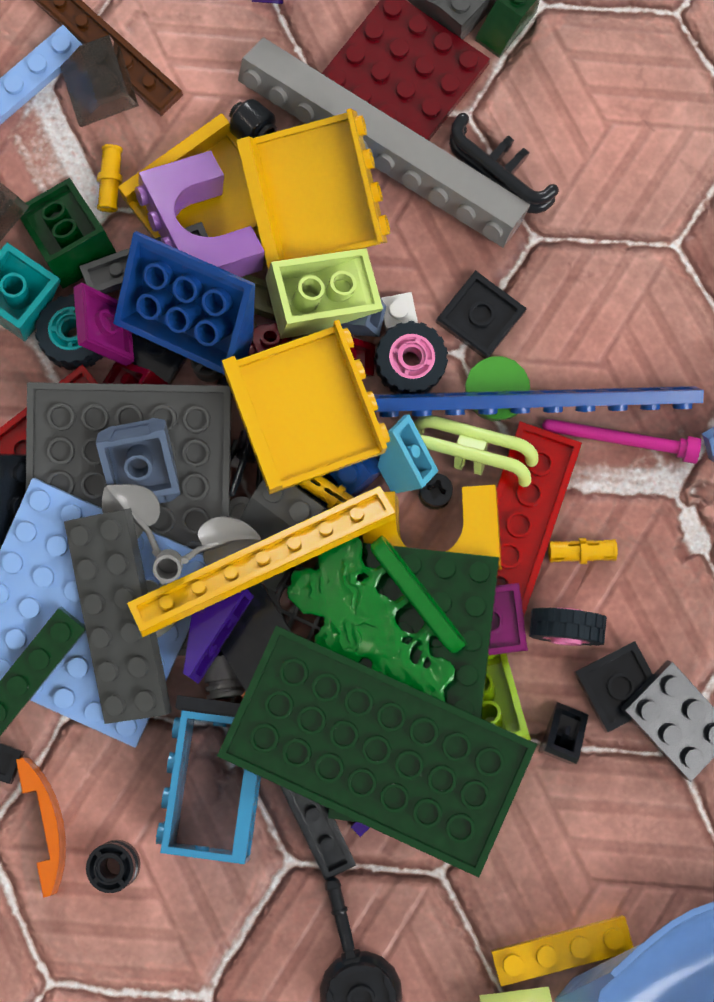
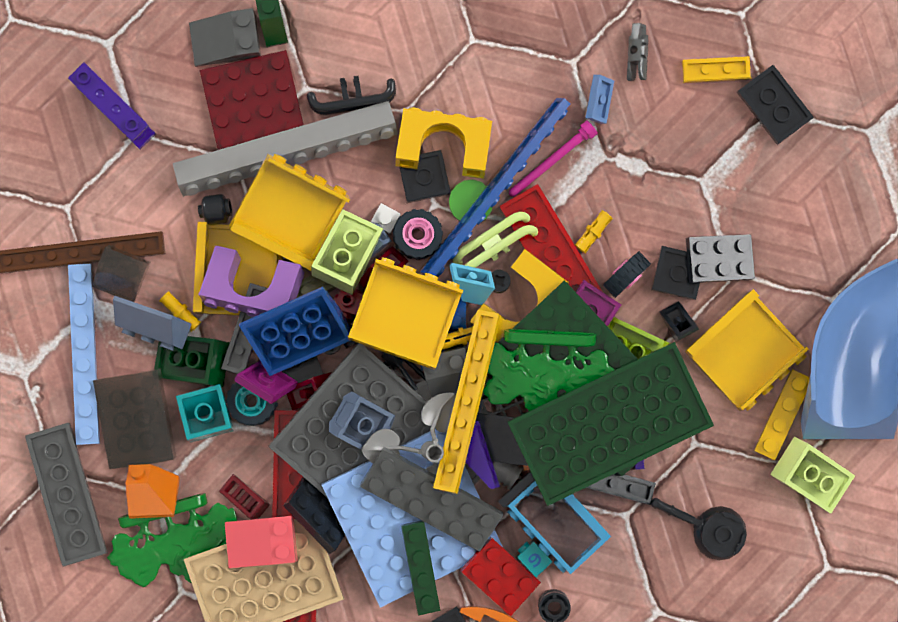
camera: 50 degrees left, 5 degrees up
none -> sand blue slope [113,296,191,351]
none -> yellow arch [395,107,492,179]
none -> red plate [460,537,541,616]
none -> teal brick [517,541,552,577]
none -> yellow panel [685,289,809,411]

